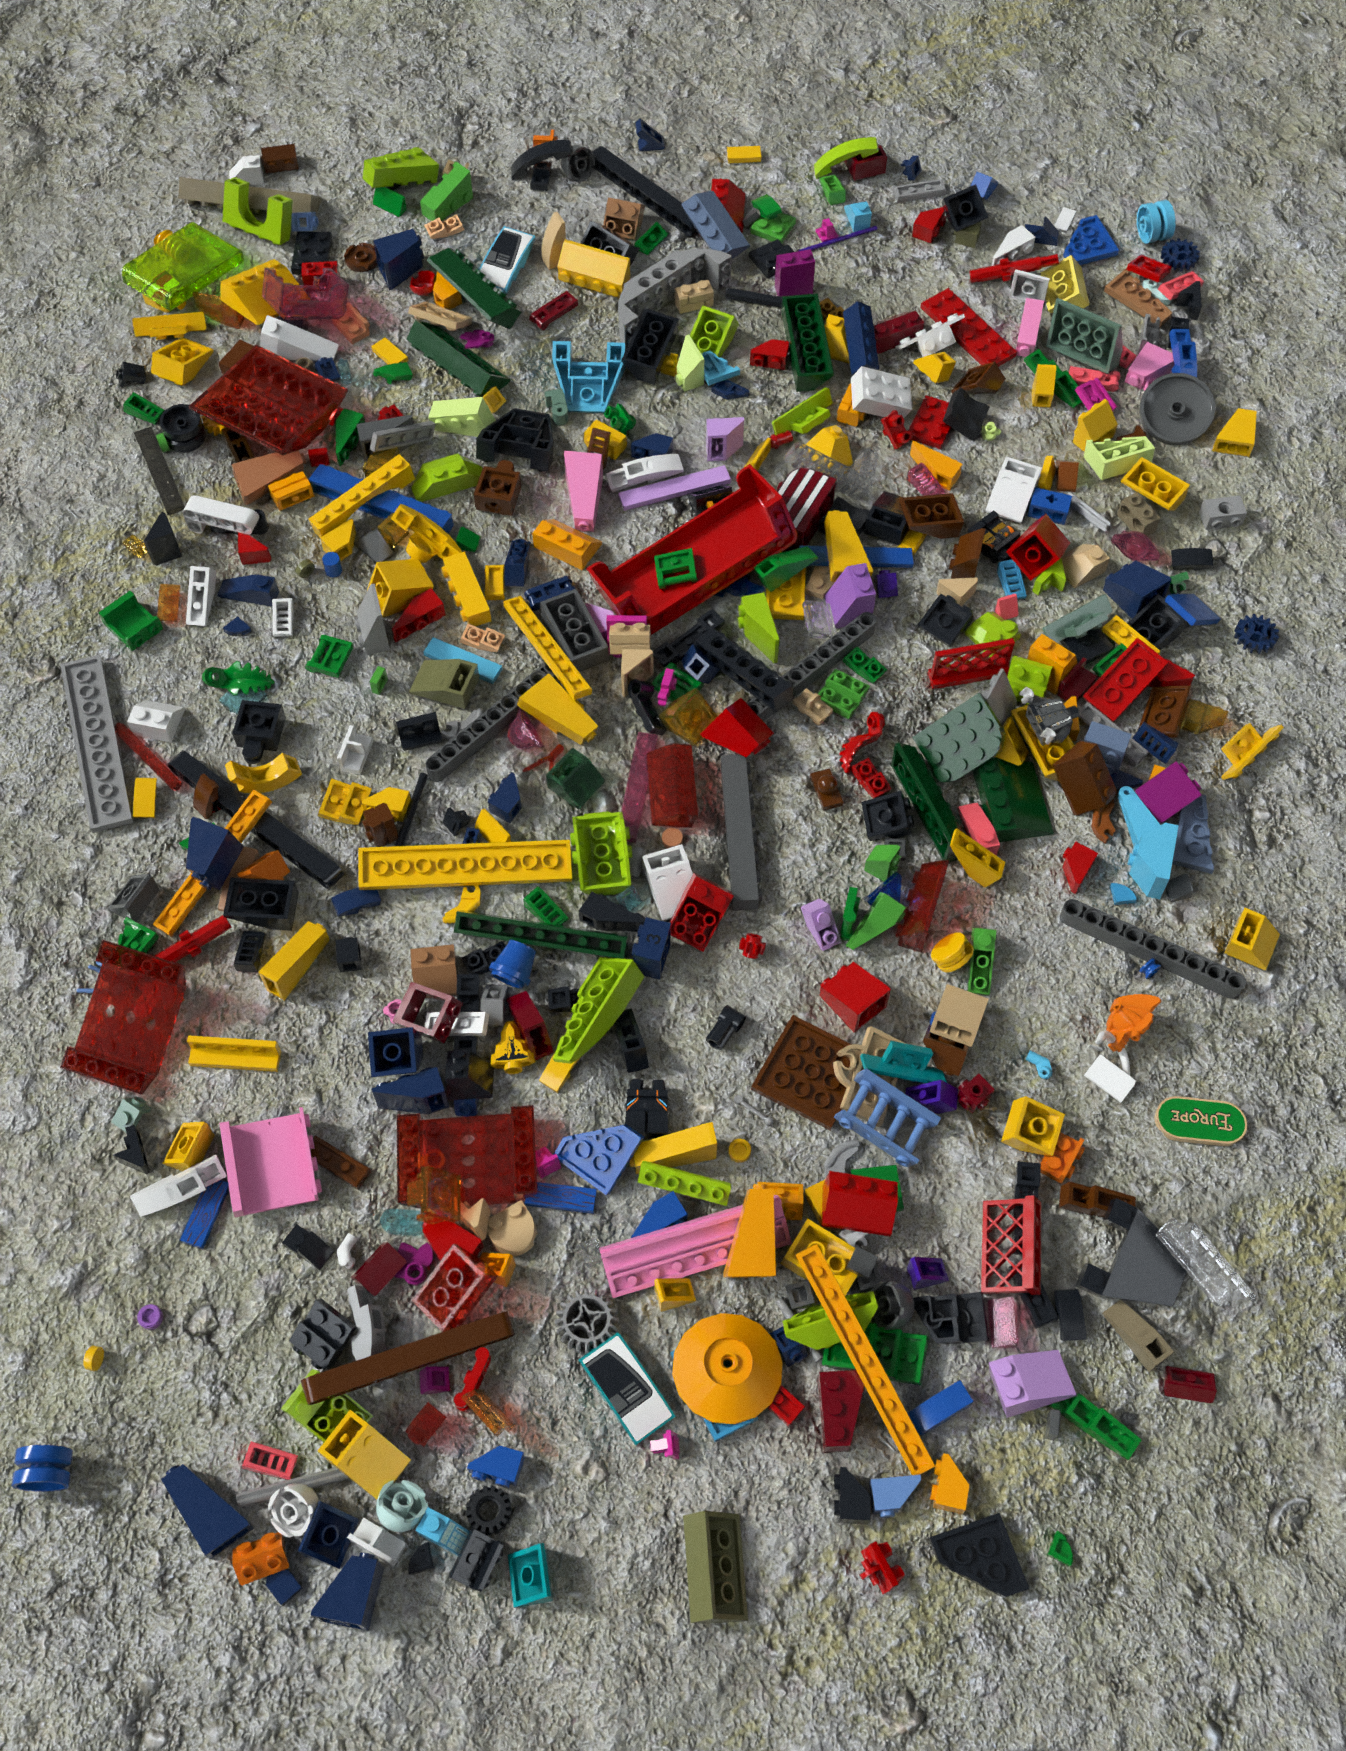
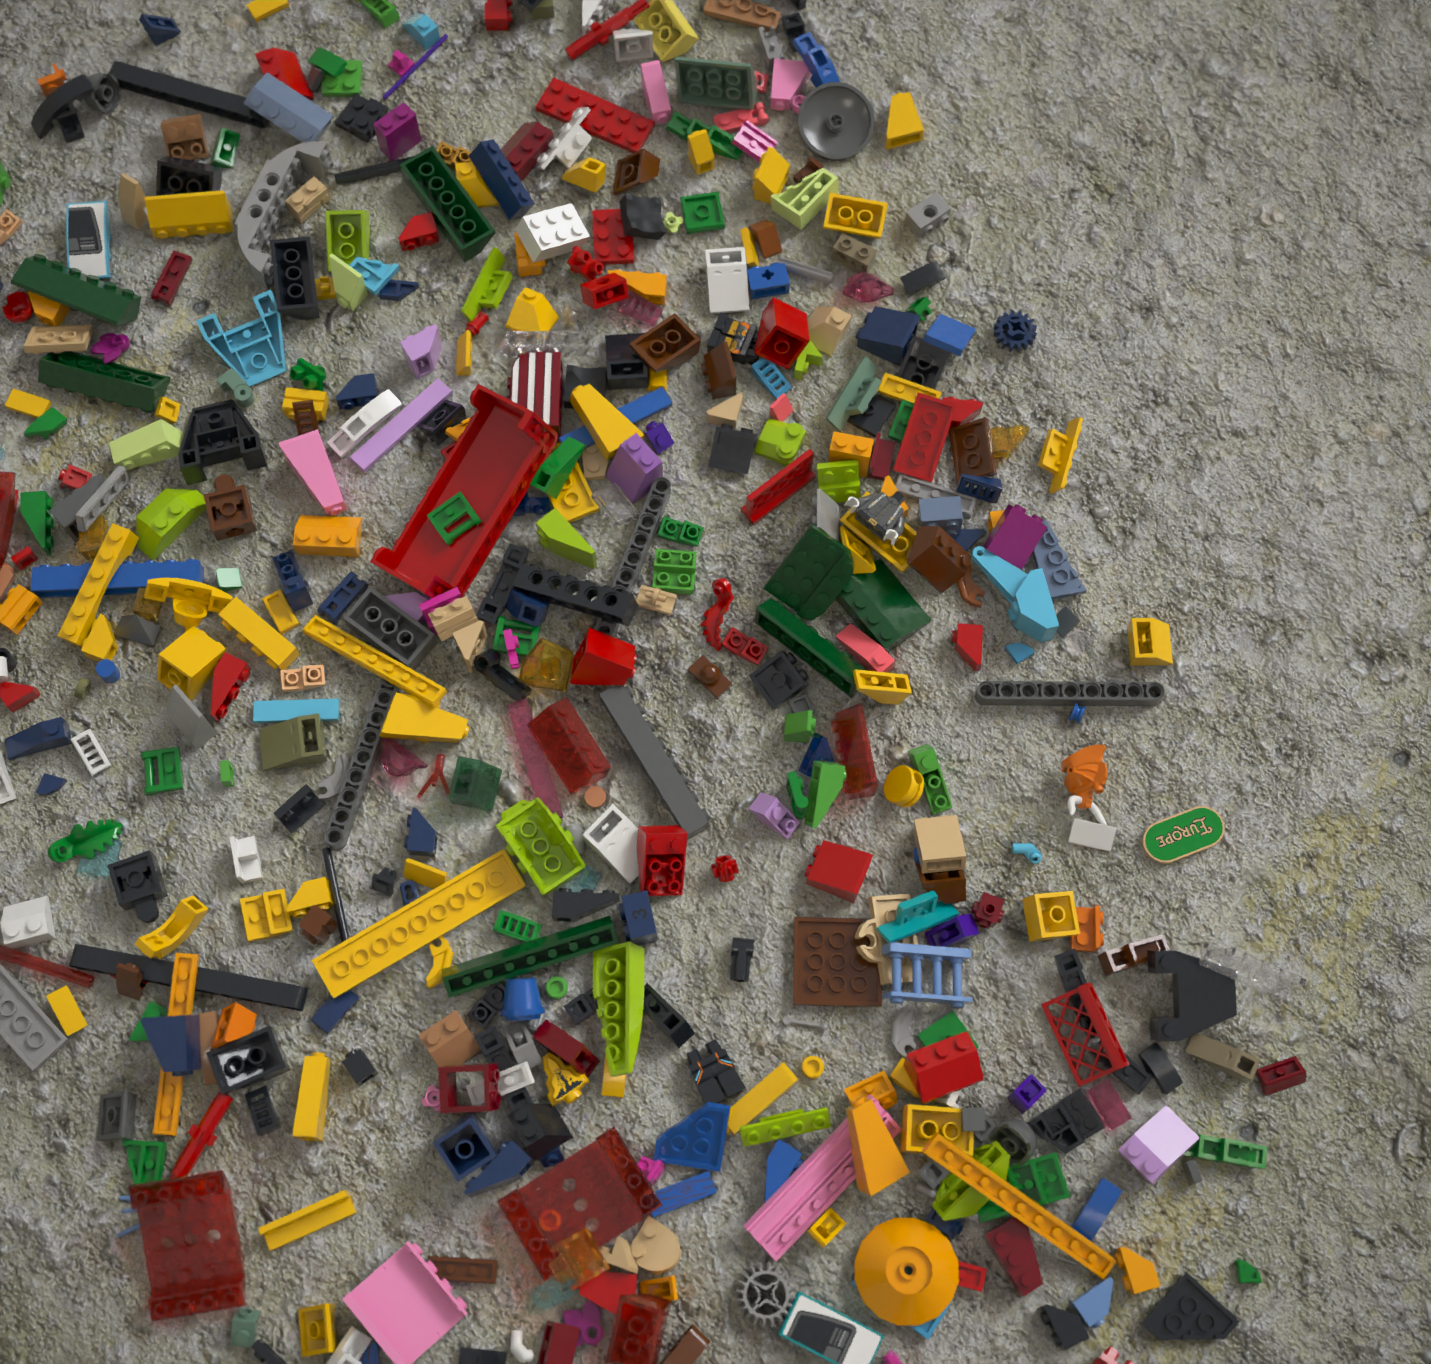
camera: 30 degrees left, 10 degrees up
none -> bright green tile [546,976,568,1000]
none -> red brick [580,273,629,310]
none -> green plate [680,191,725,234]

